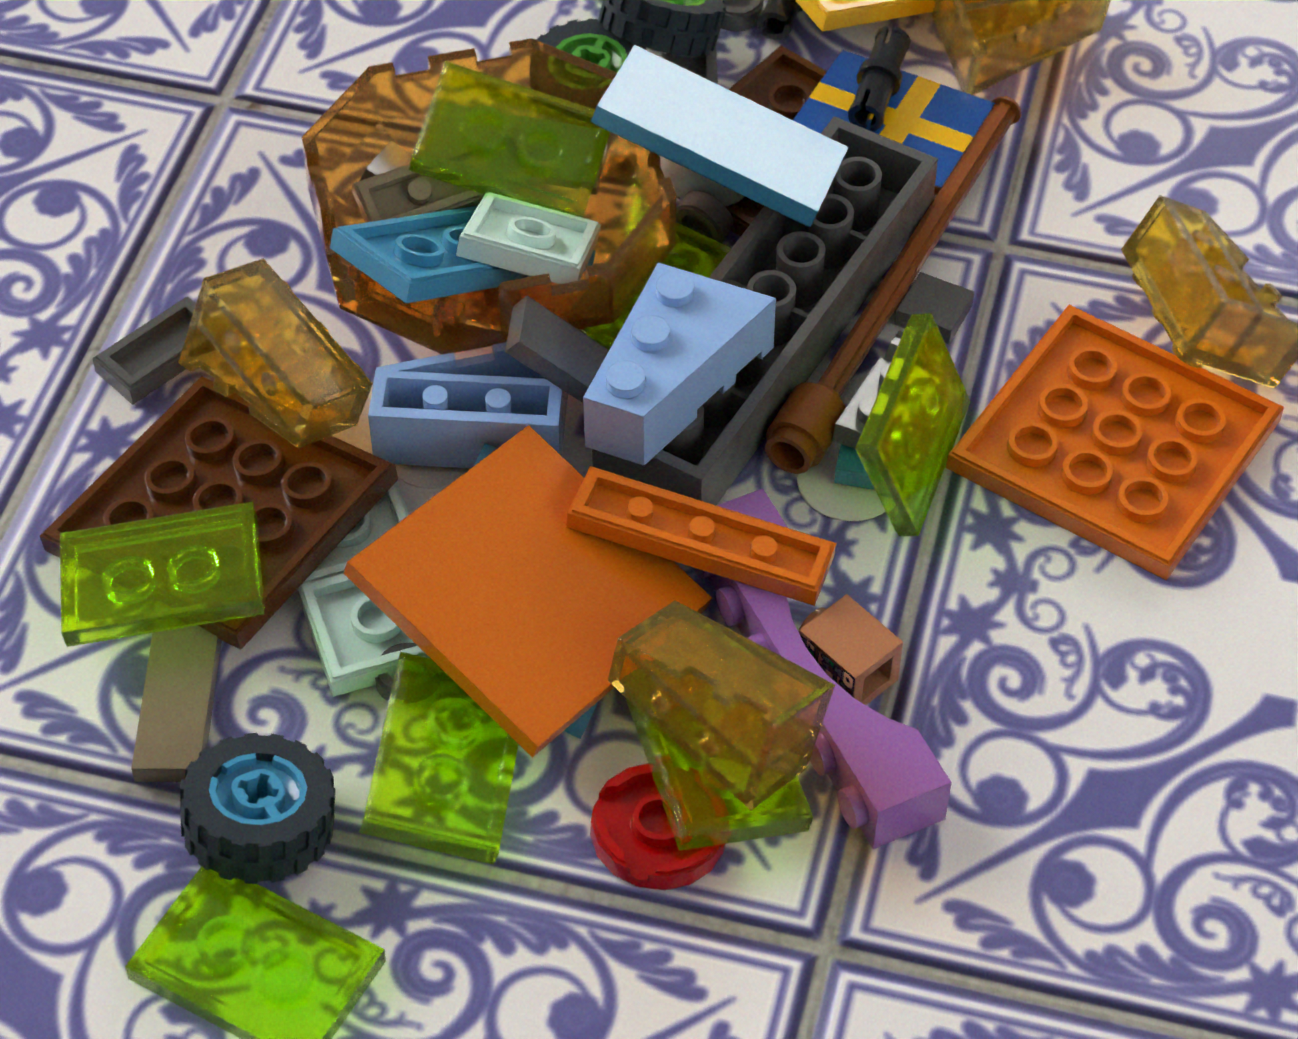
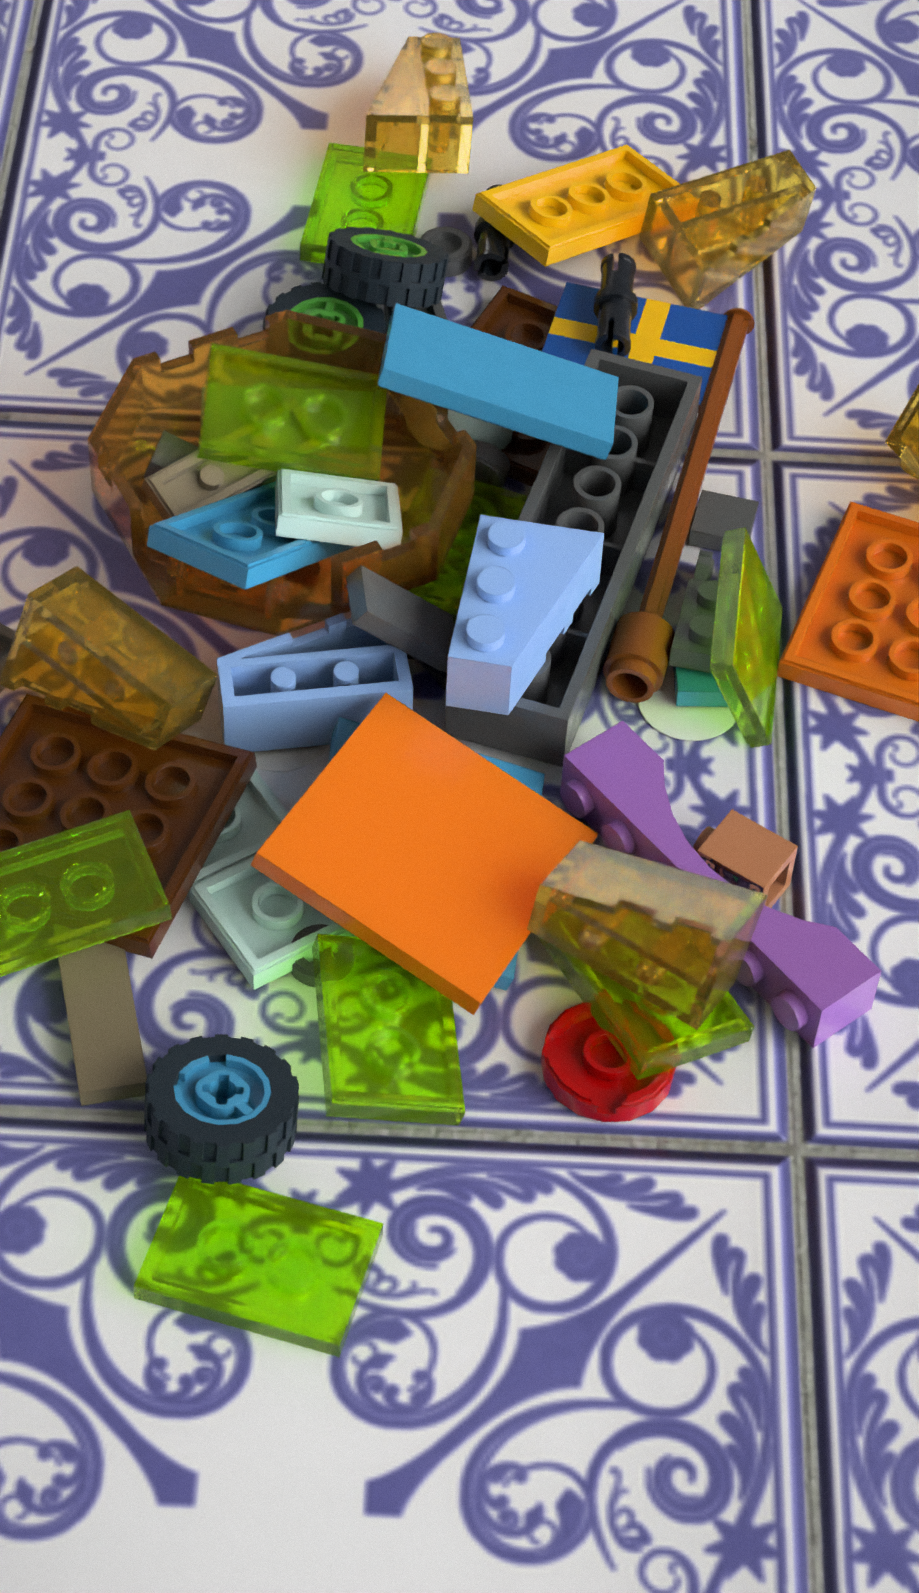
camera: 15 degrees left, 0 degrees up
orange tile [566,466,837,606] -> none

